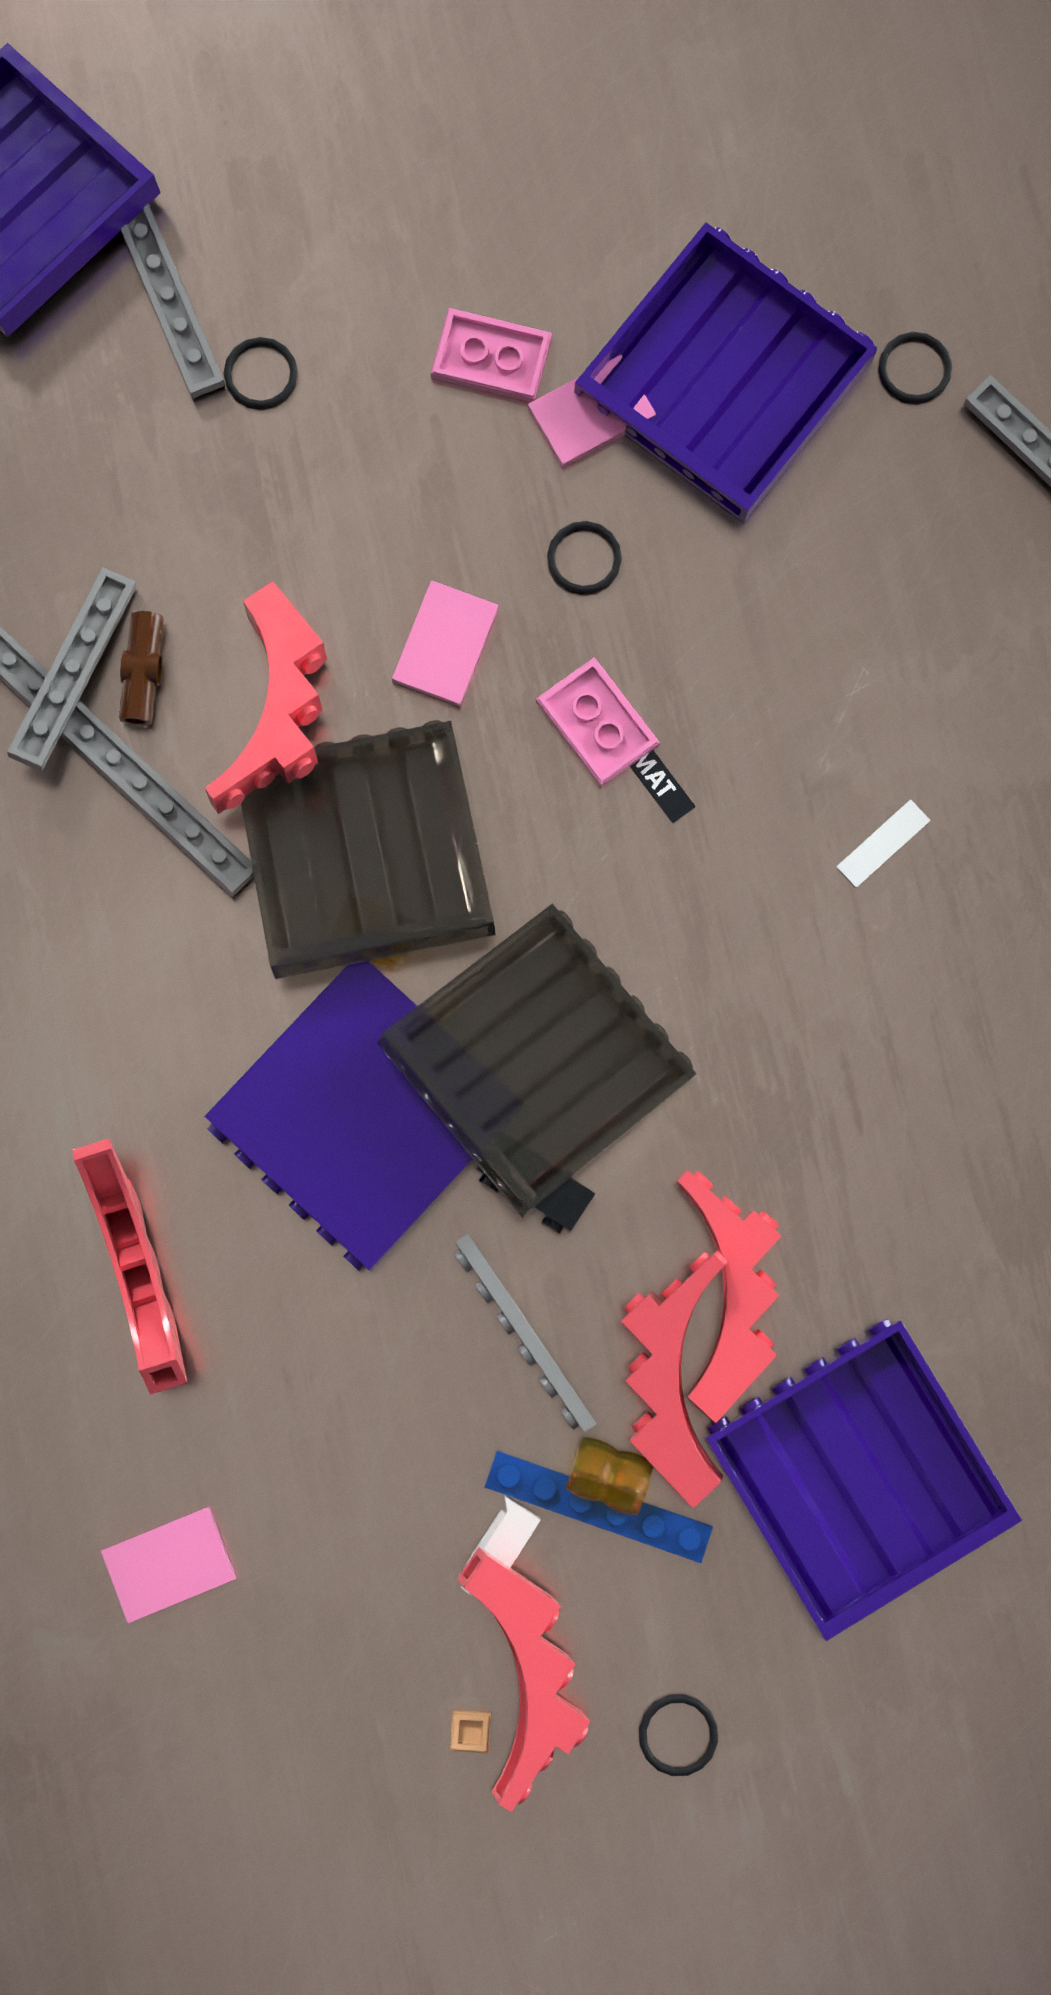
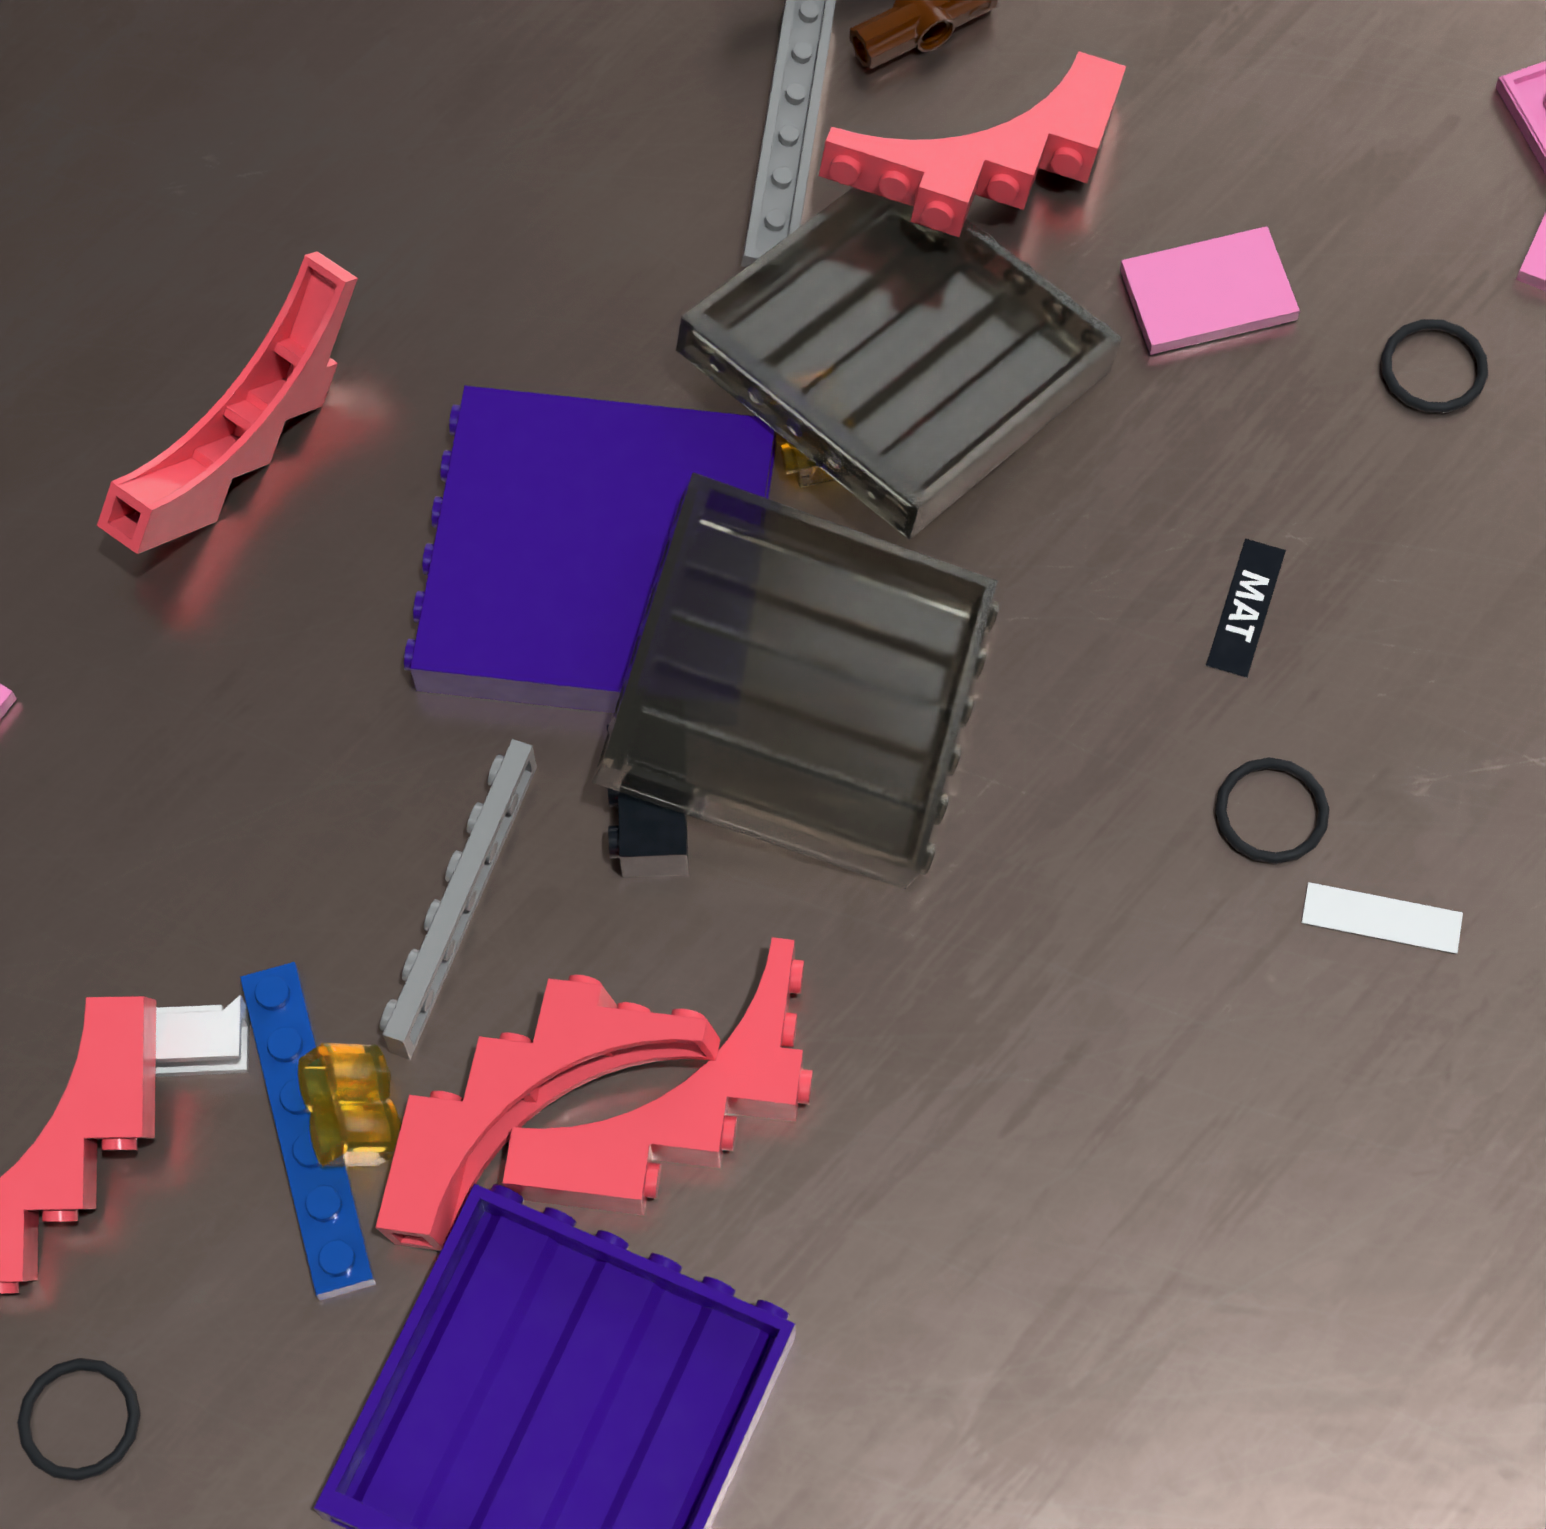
camera: 60 degrees right, 15 degrees down
bright pink tile [536,657,660,787] -> none
none -> black piece [1215,757,1330,864]

